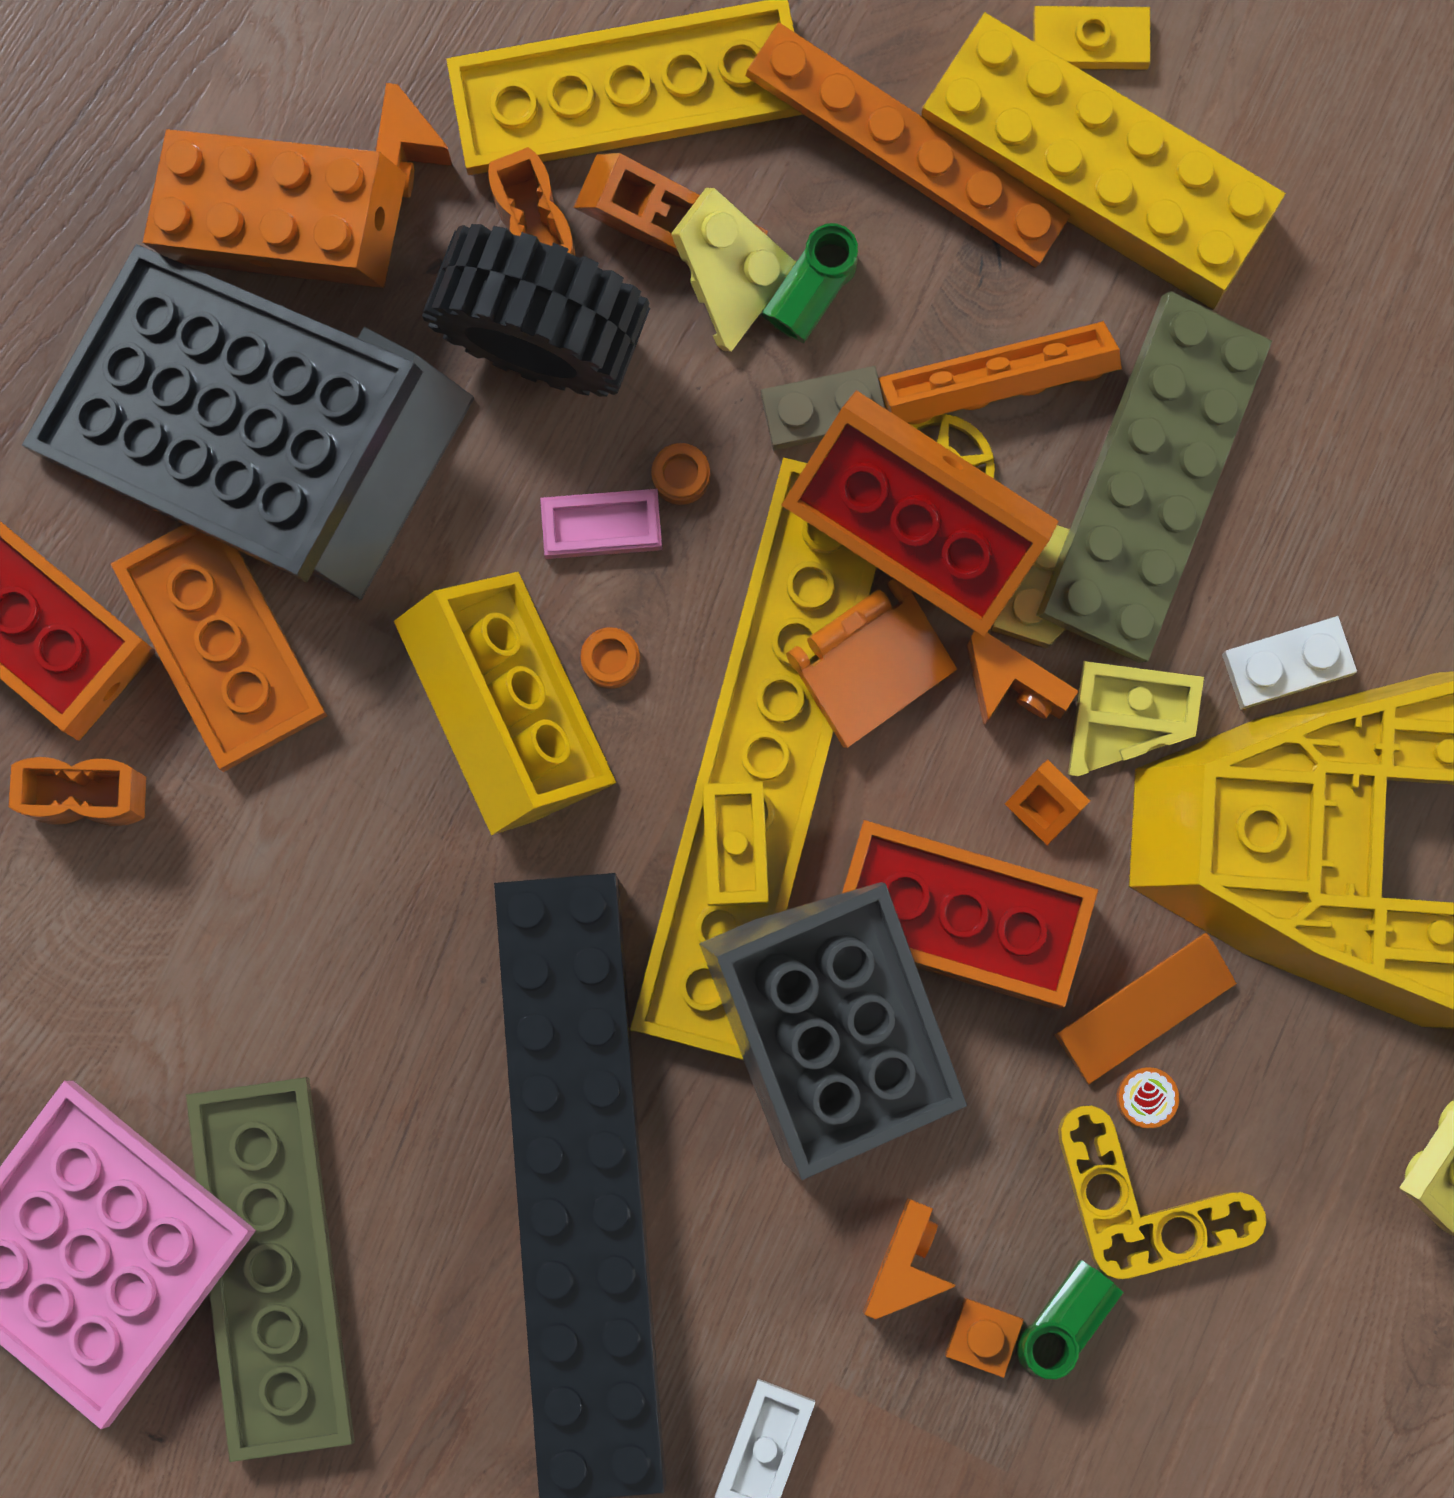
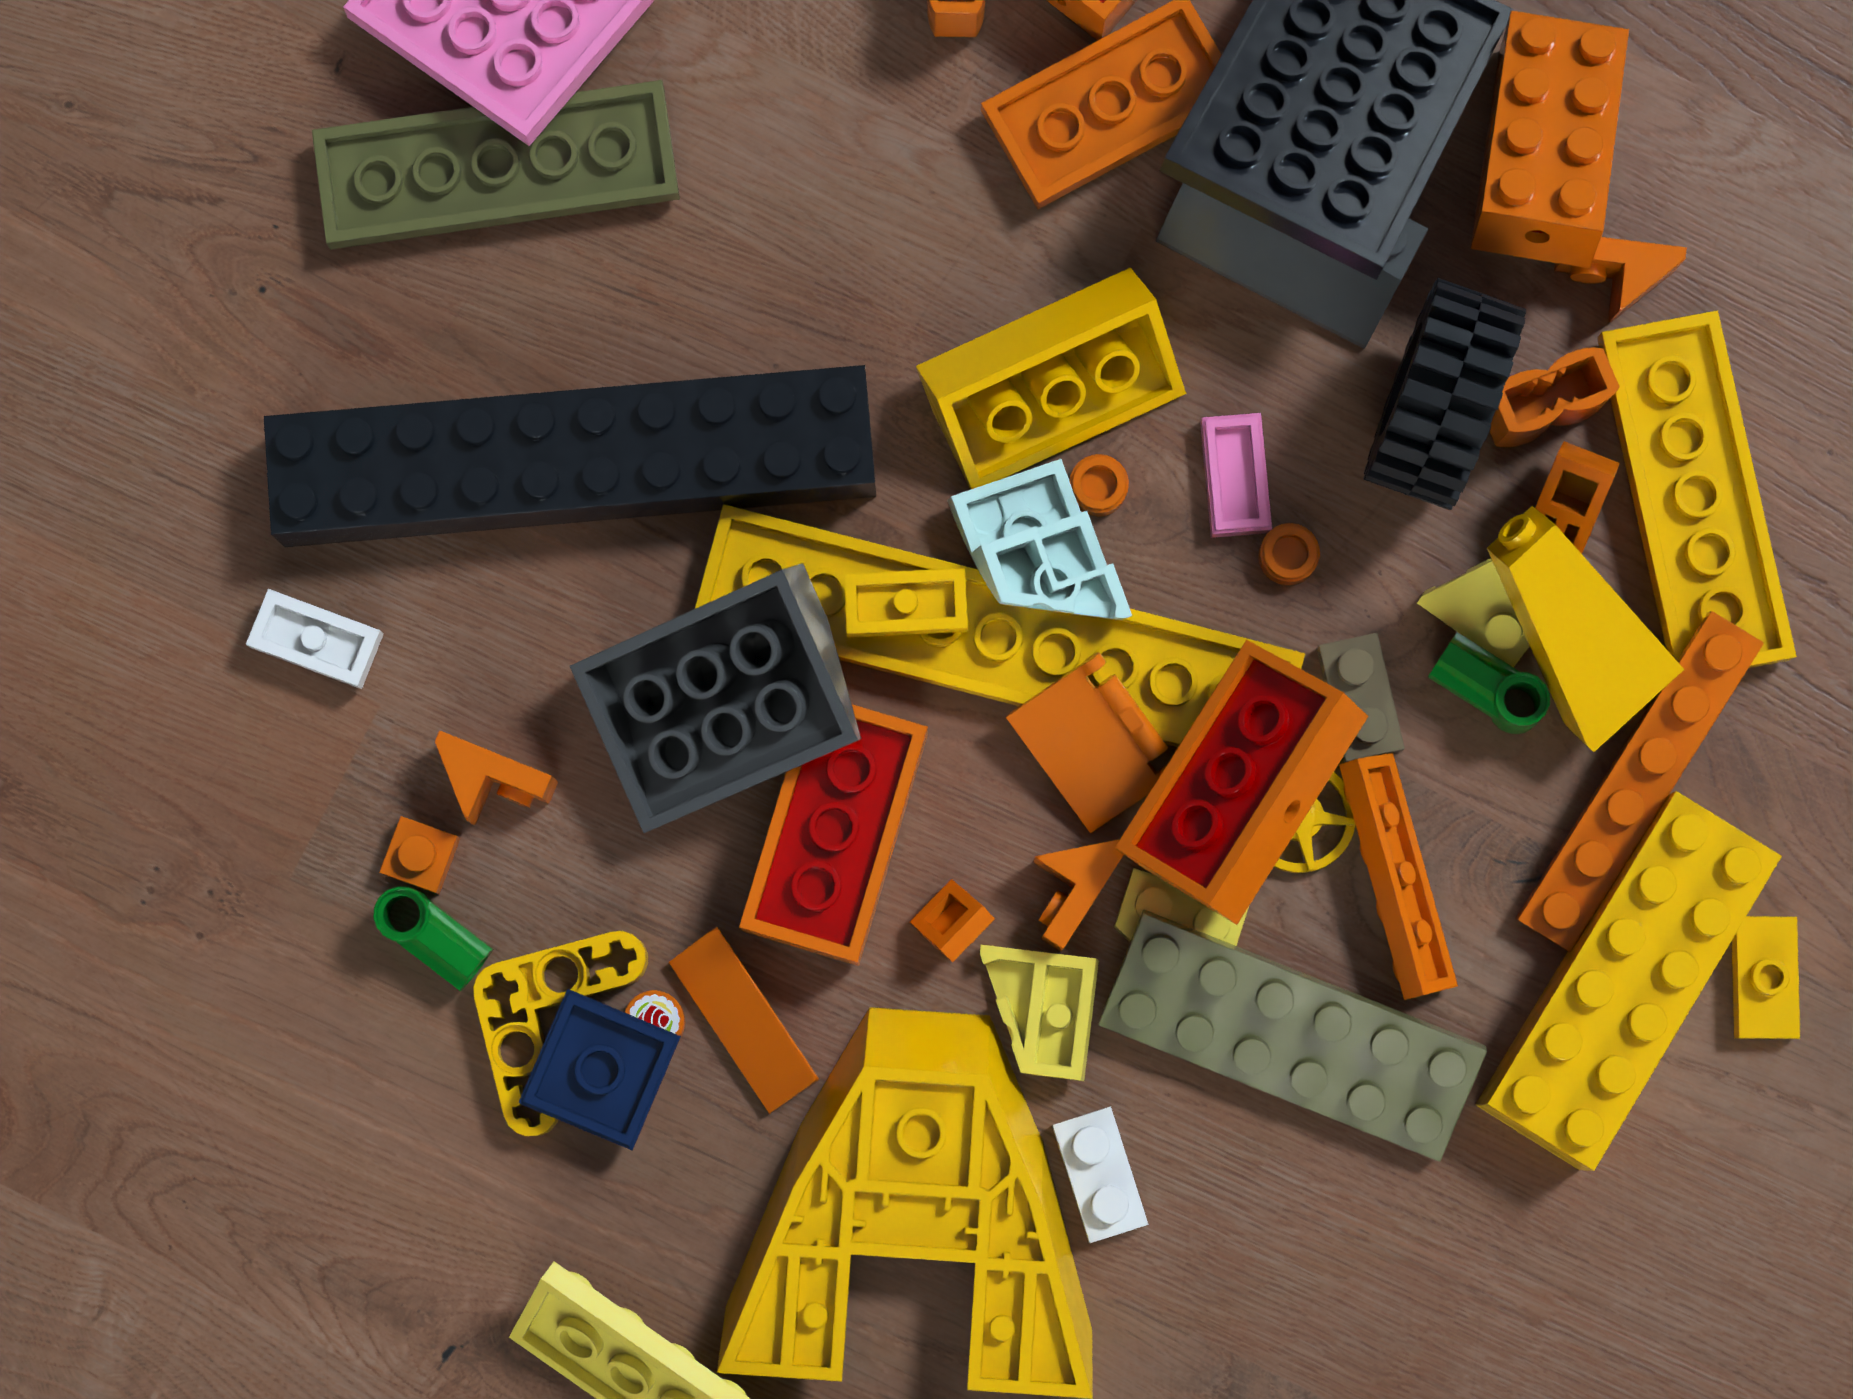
camera: 85 degrees right, 0 degrees up
none -> dark blue tile [519,989,681,1151]
none -> light aqua slope [947,459,1132,620]
none -> yellow slope [1487,506,1684,752]

